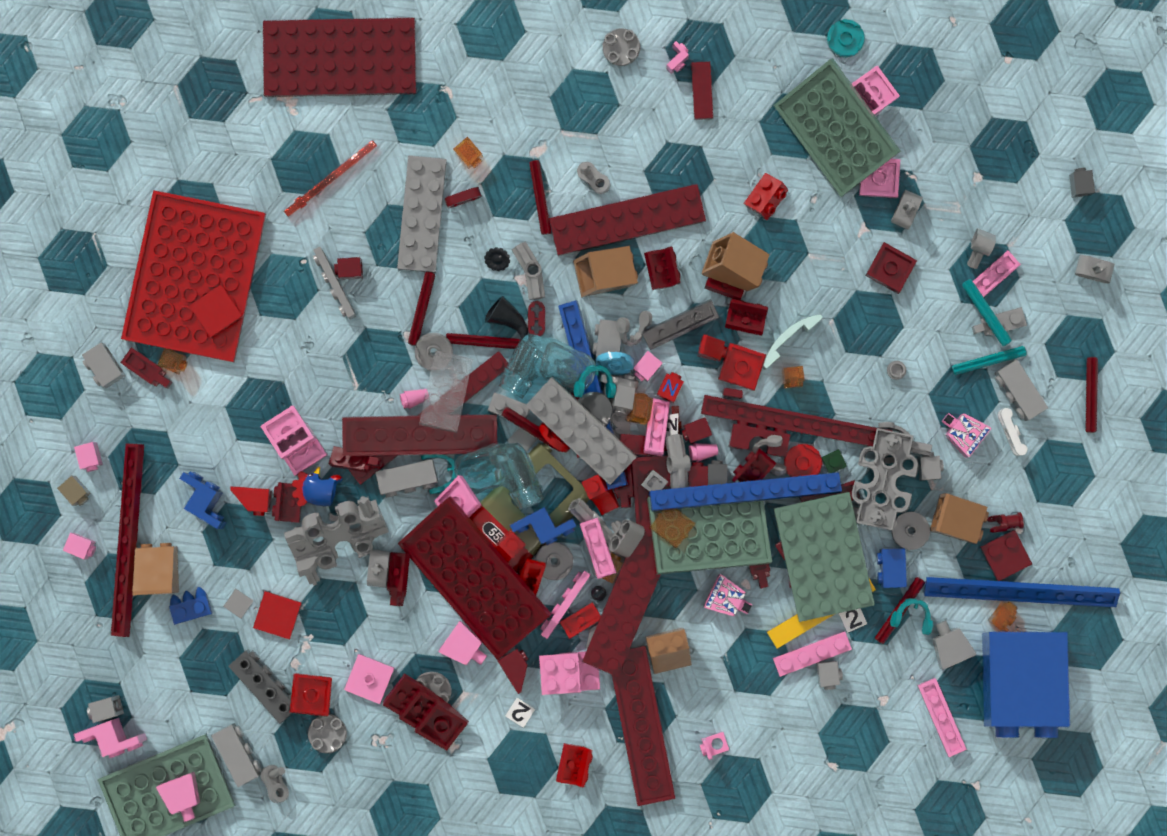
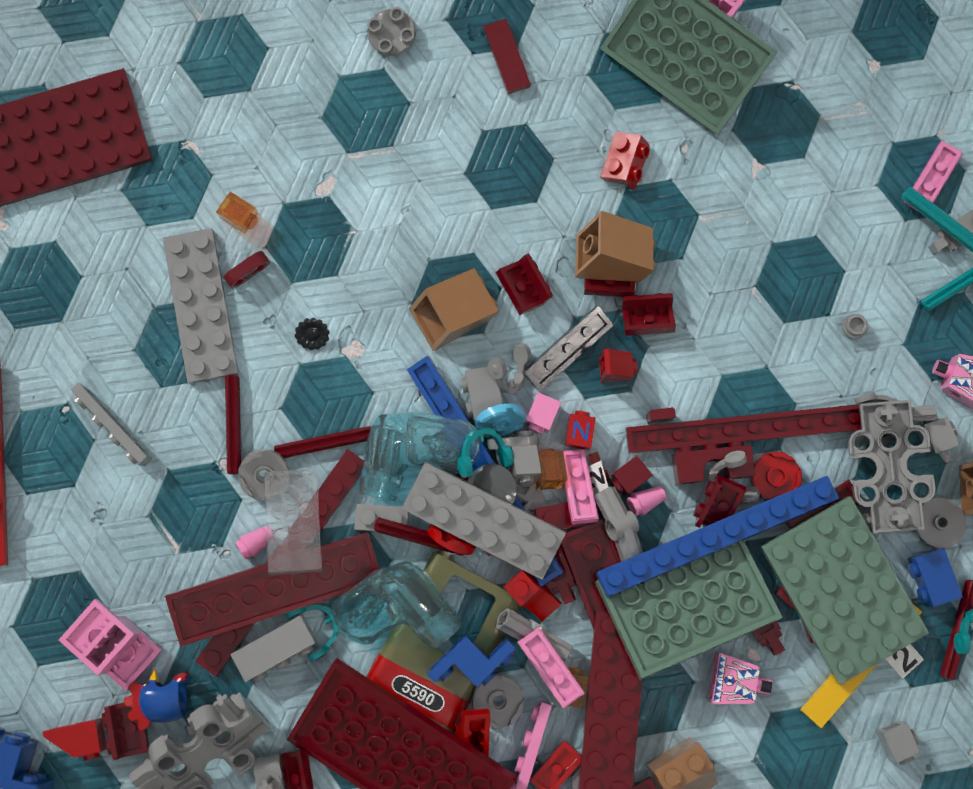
camera: 20 degrees left, 5 degrees down
clear red bar [284,140,377,217] -> none
dark red hinge [328,446,382,472] -> none
dark red brick [334,257,363,280] -> none
bright pink plate [434,475,481,517] -> none
black hat [485,296,528,342] -> none
red slope [494,529,526,562] -> none
light grey sticker [507,427,538,455] -> none
light grey piece [512,241,545,300] -> none
dark red beam [528,301,545,338] -> none
dark red axle [529,160,551,235] -> none
dark red plate [549,184,706,256] -> none
light grey piece [577,162,611,194] -> none
black hinge [591,586,606,601] -> none
light grey beam [608,519,645,558] -> none
light grey plate [641,470,668,492] -> none
clear orange piece [649,509,696,548] -> none
bright pink bracket [666,41,689,74] -> none
dark red brick [688,462,708,487] -> none
dark grey brick [707,461,727,485] -> none
red tile [718,343,766,391] -> none
light aqua slope [762,315,823,370] -> none
bright pink plate [773,631,852,677] -> none
clear orange brick [782,366,805,389] -> none
dark green plate [821,449,847,473] -> none
bright pink plate [859,159,900,198] -> none
dark red plate [865,242,917,294] -> none
light grey beam [891,190,923,230] -> none
light grey beam [967,228,996,269] -> none

